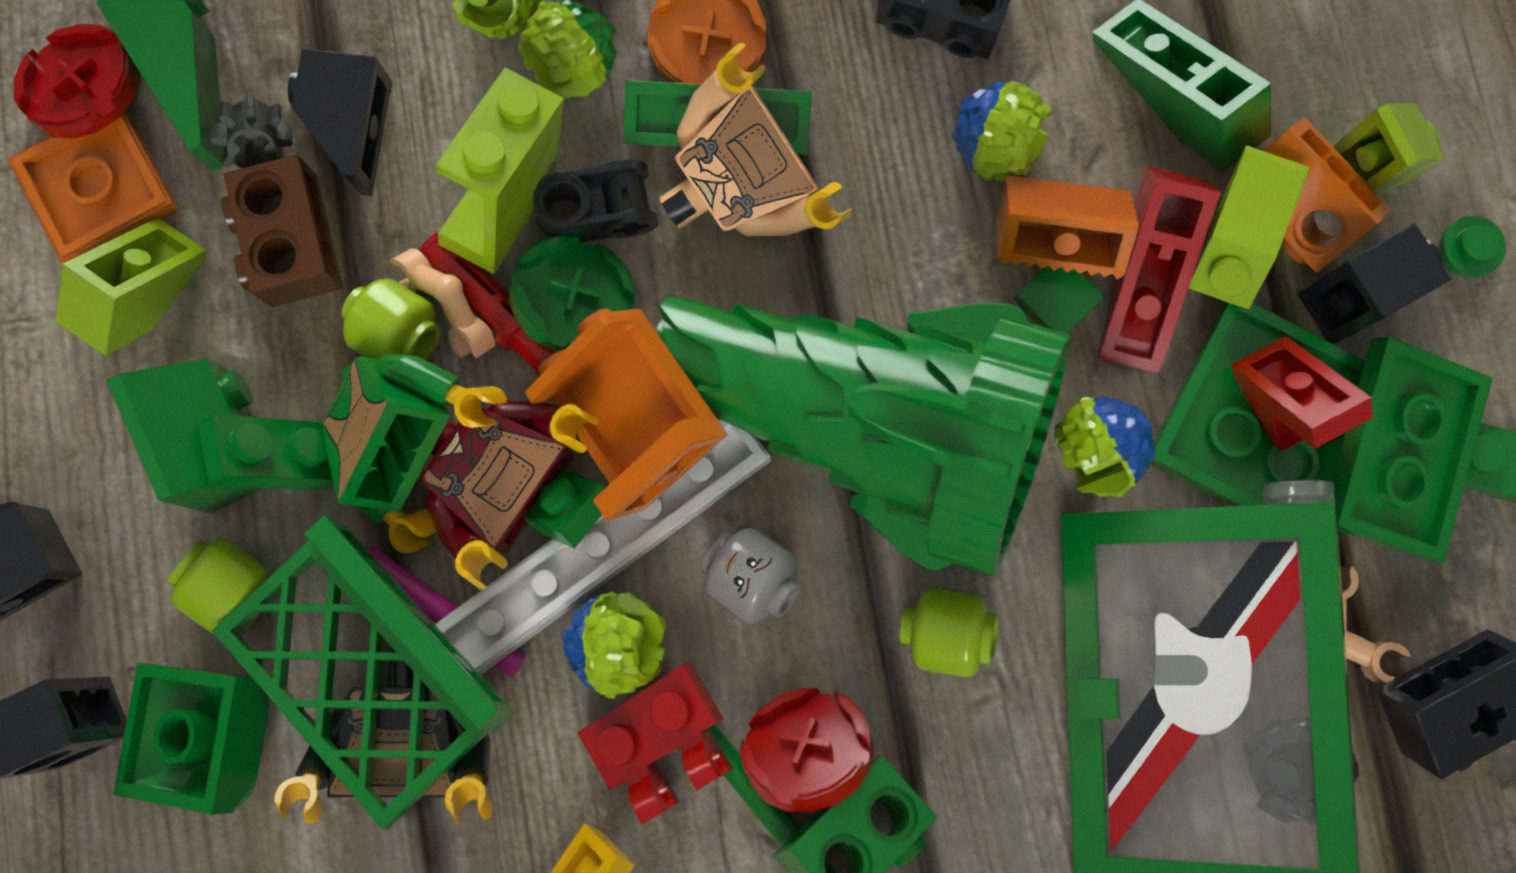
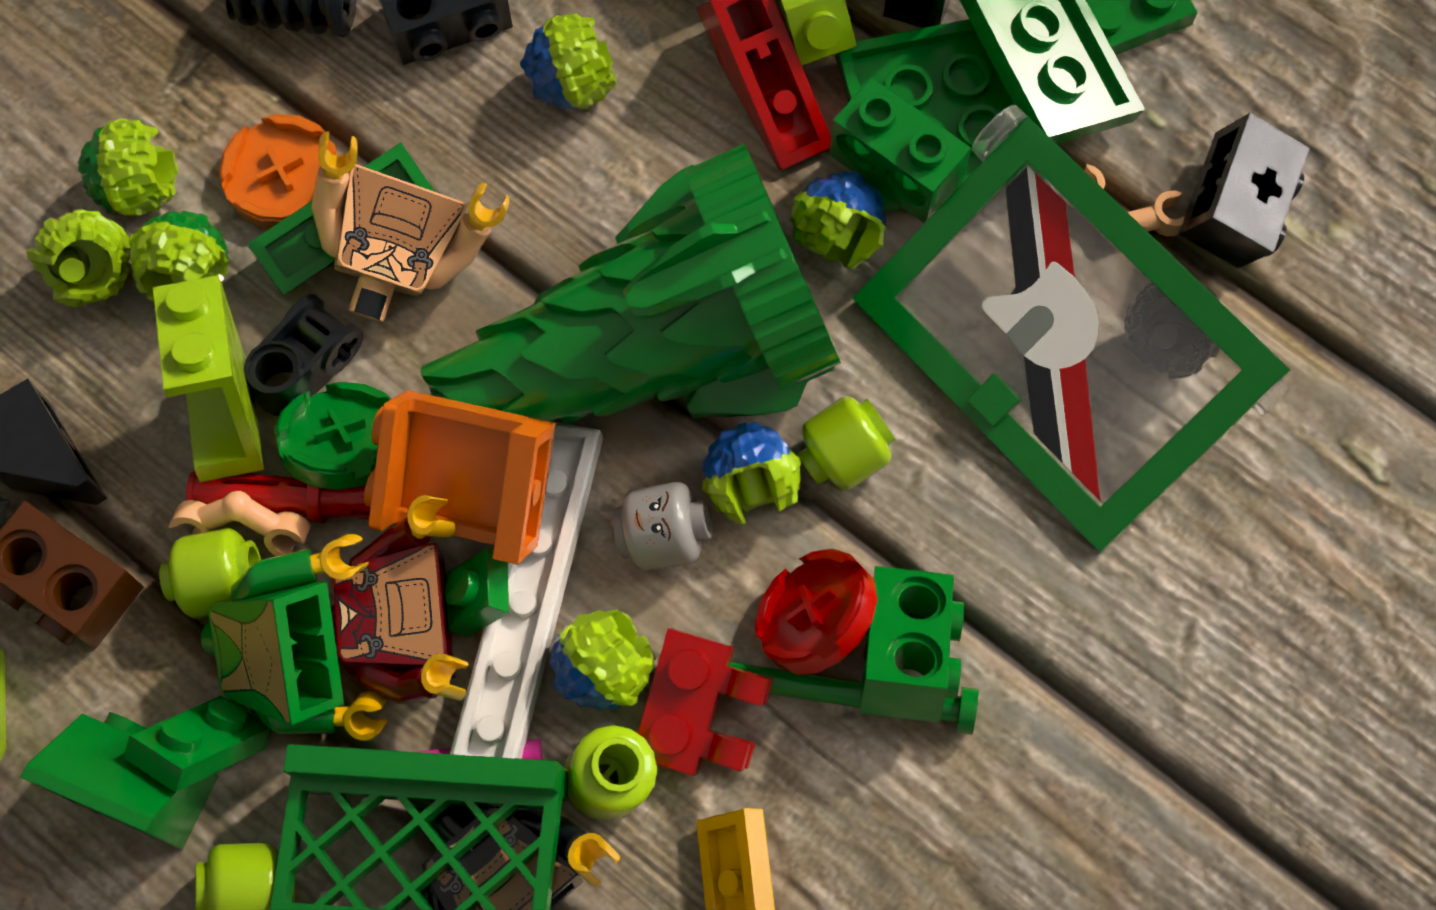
camera: 40 degrees left, 10 degrees down
orange brick [995,175,1139,279] -> none
green tile [1013,265,1105,334] -> none
red slope [1231,336,1373,451] -> none
none -> lime head [564,725,657,821]
none -> piece [702,422,801,524]
none -> green brick [829,77,971,223]

